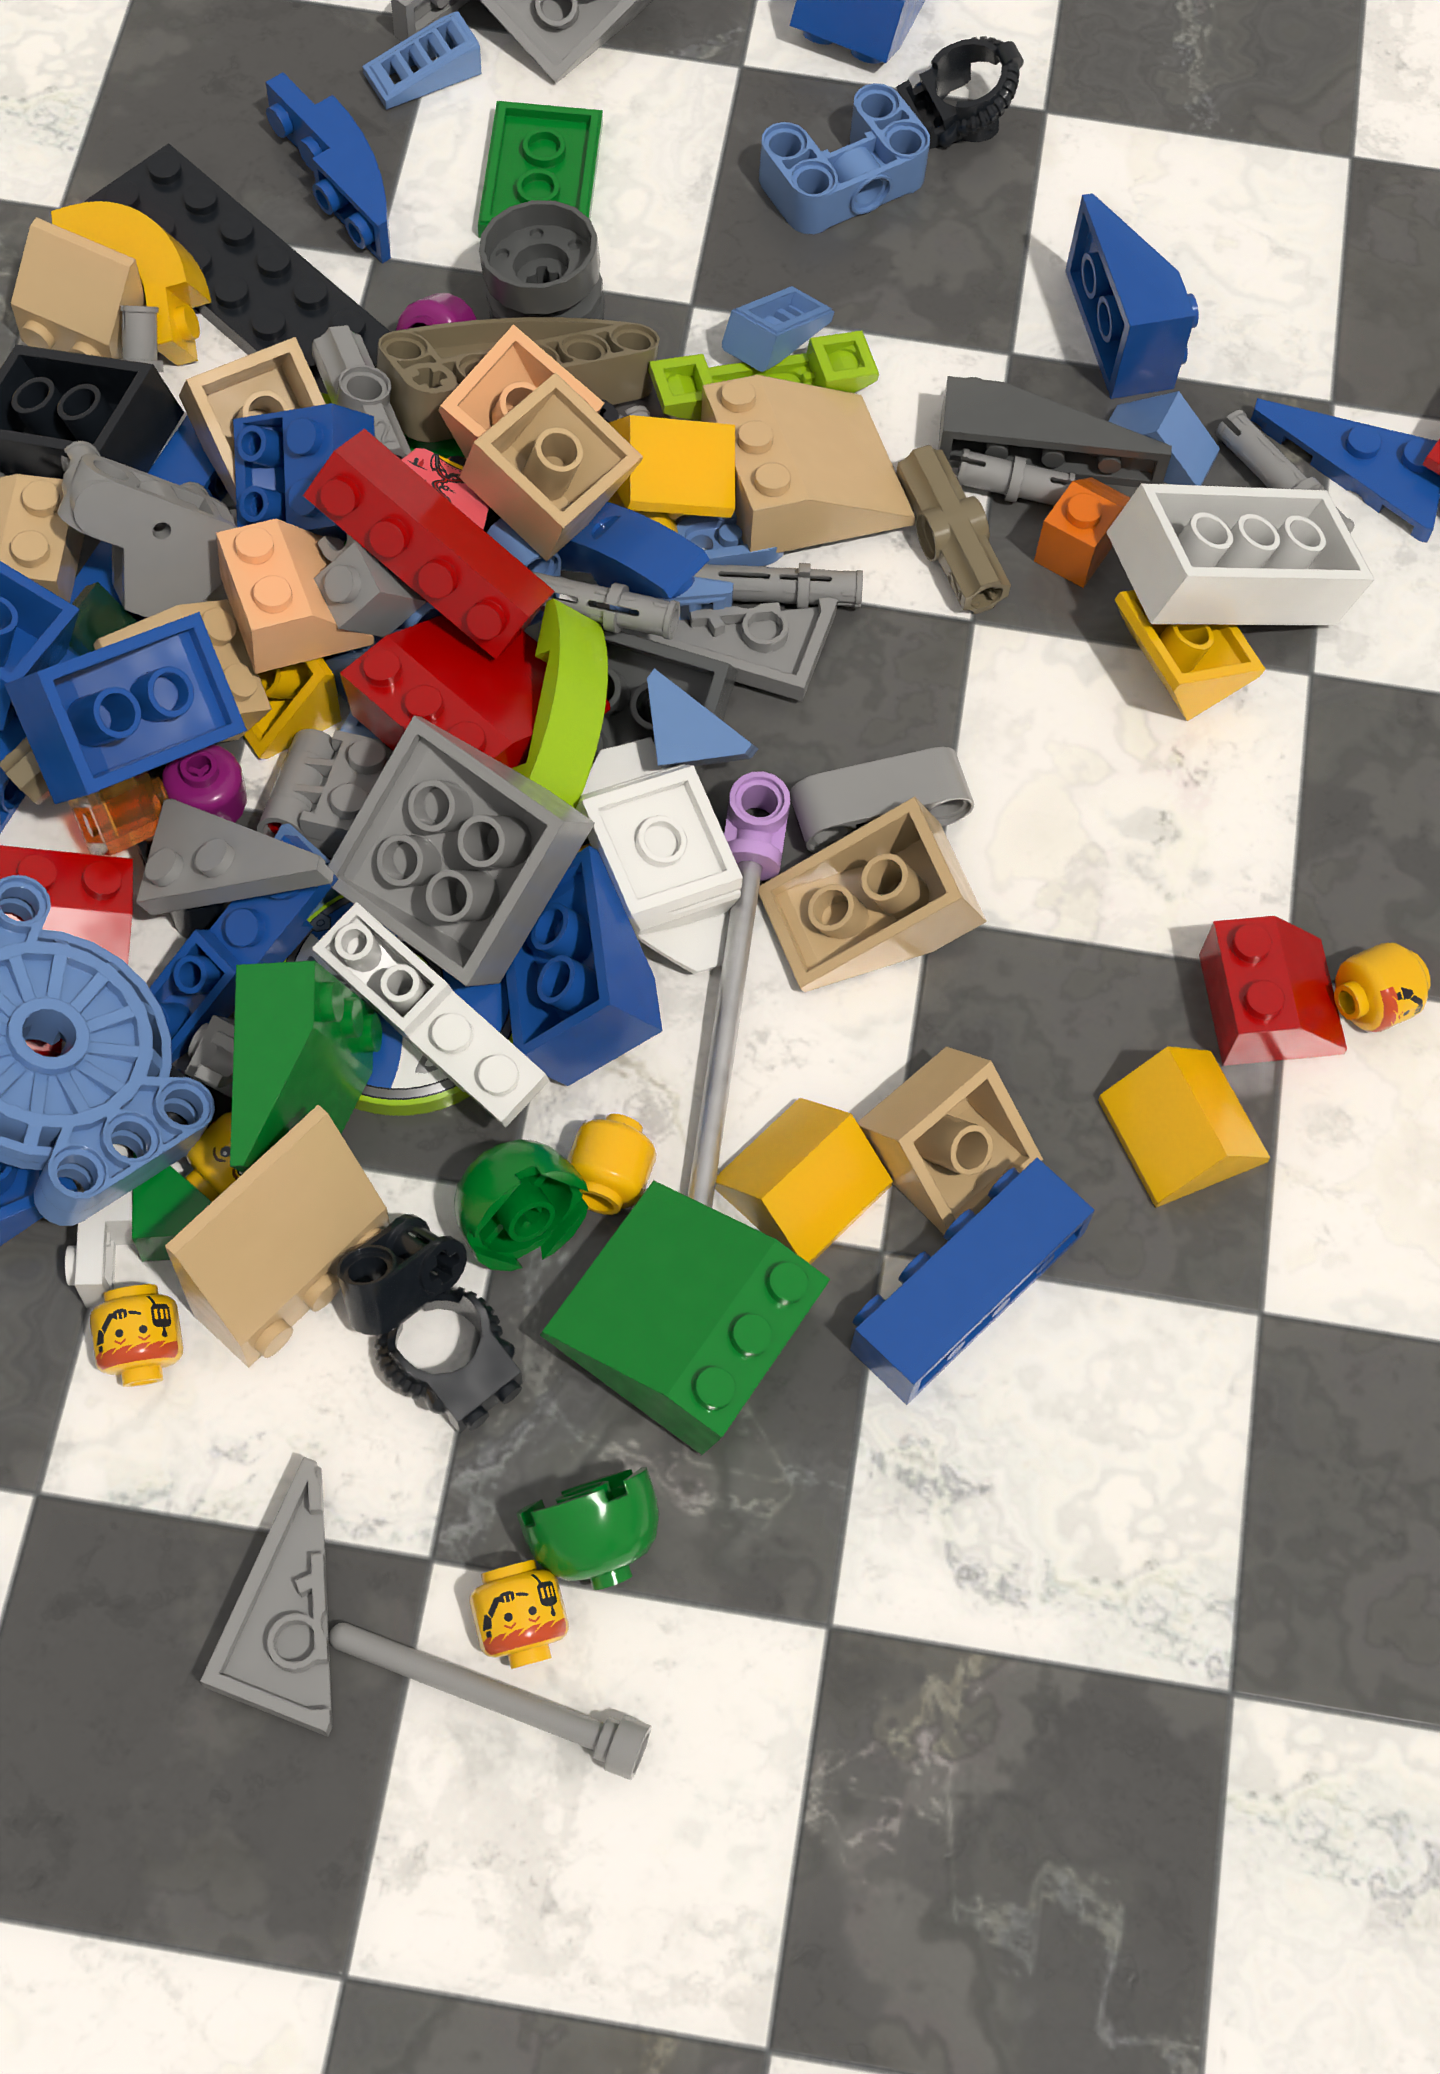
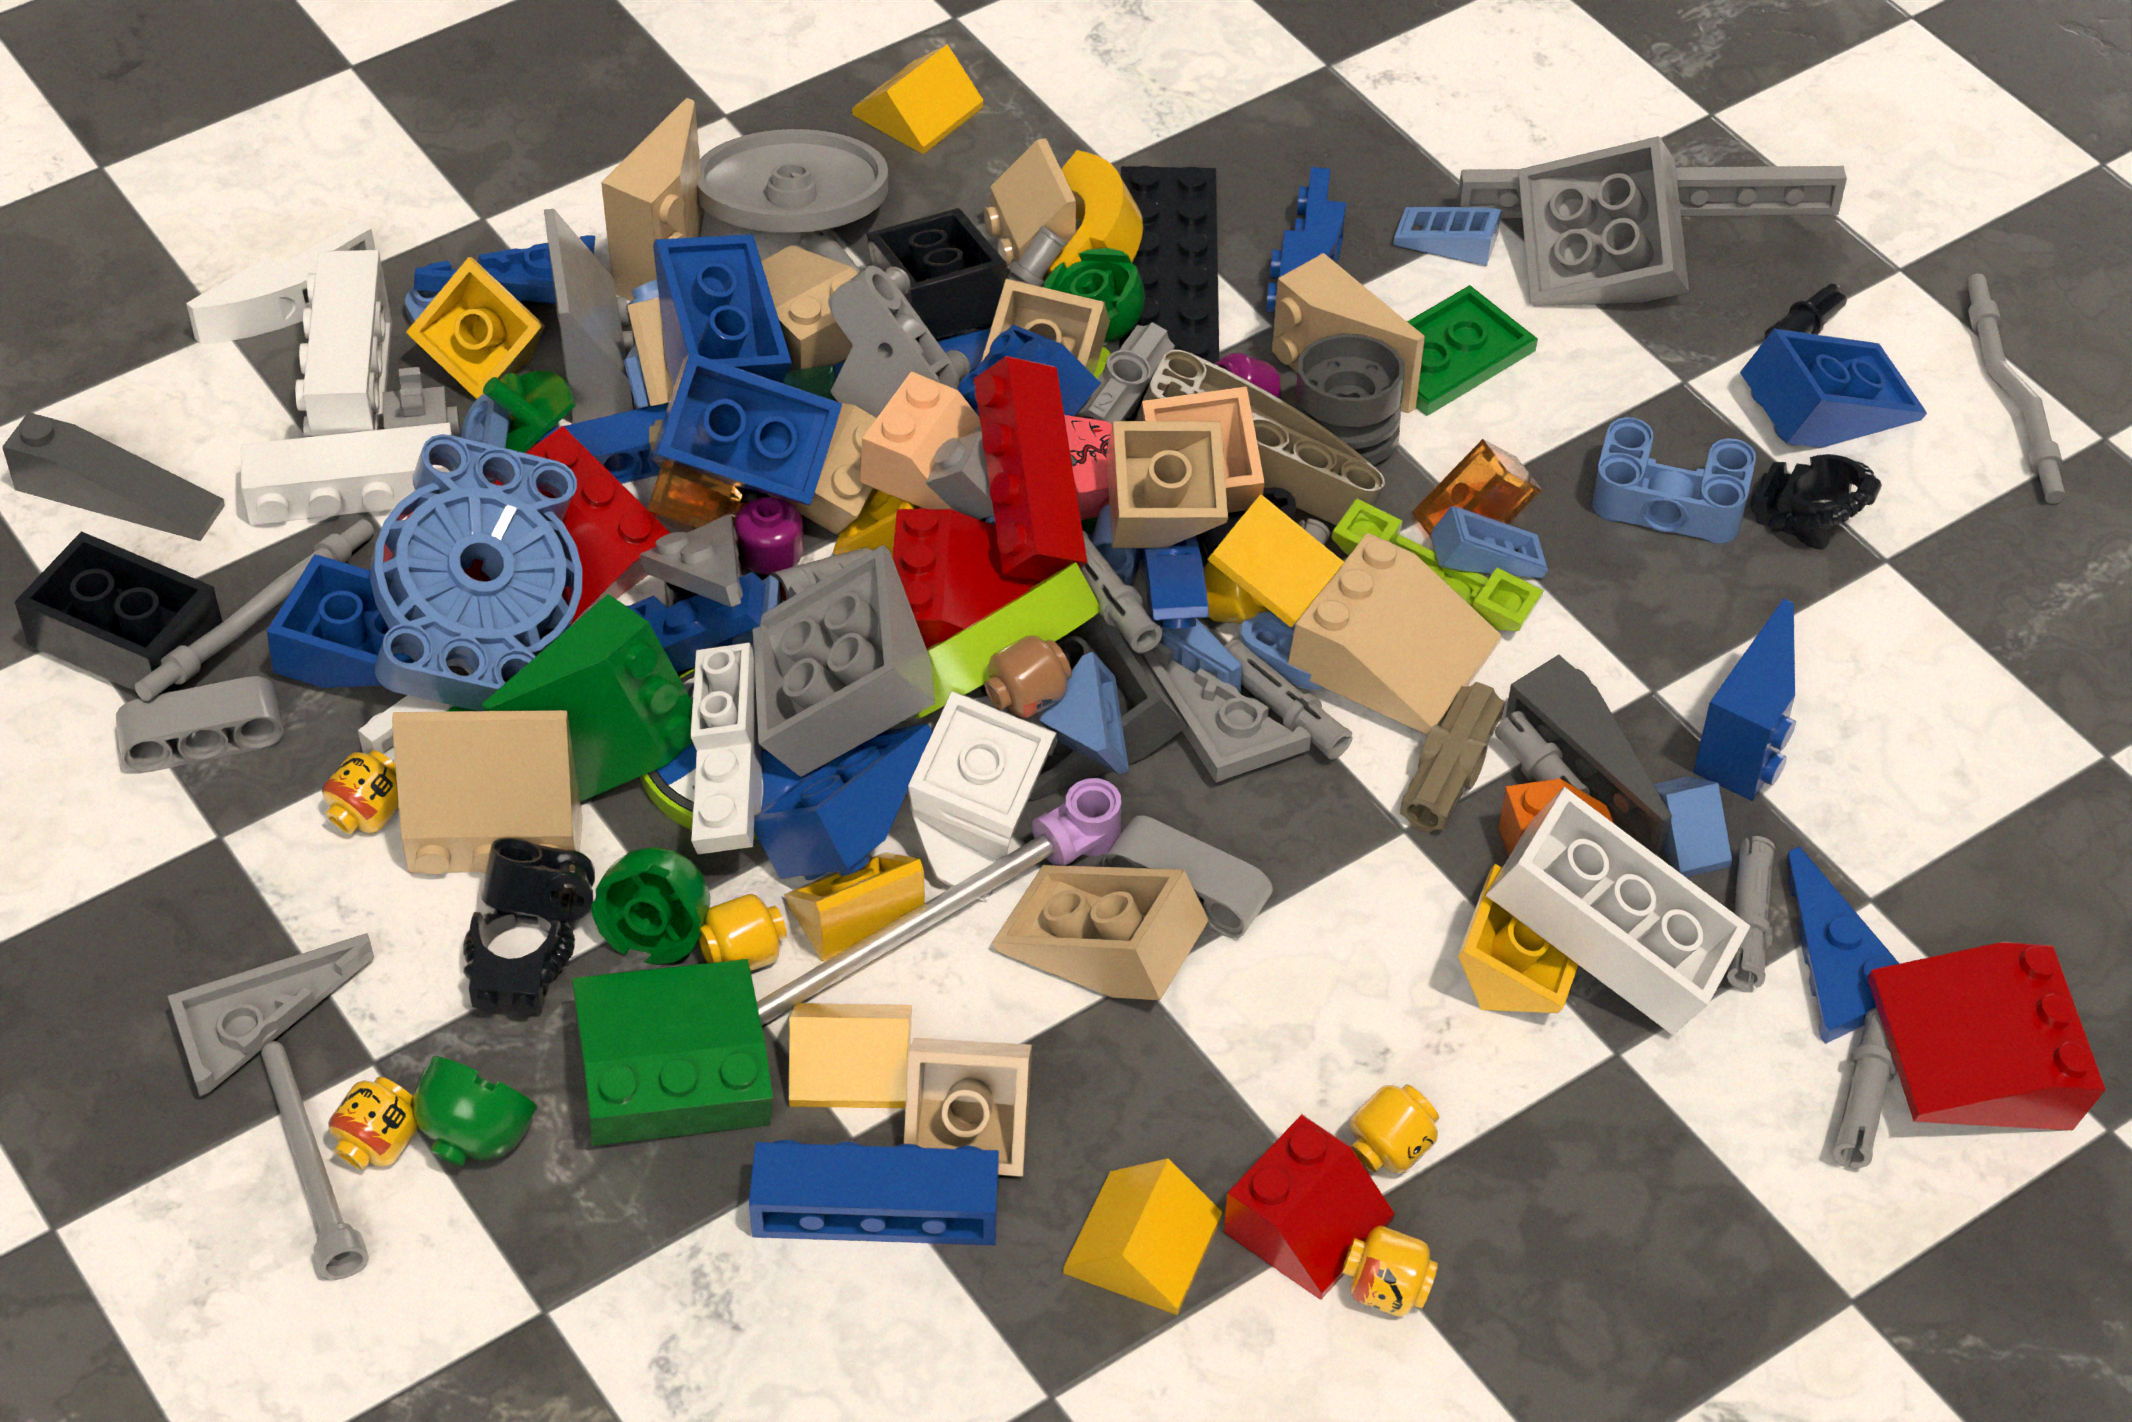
camera: 50 degrees right, 15 degrees down
none -> yellow slope [784,852,925,962]
none -> medium nougat head [984,635,1072,718]
none -> green cylinder [1044,248,1145,346]
none -> tan slope [1272,253,1425,413]
none -> yellow head [1350,1084,1439,1174]
none -> clear orange slope [1412,439,1542,539]

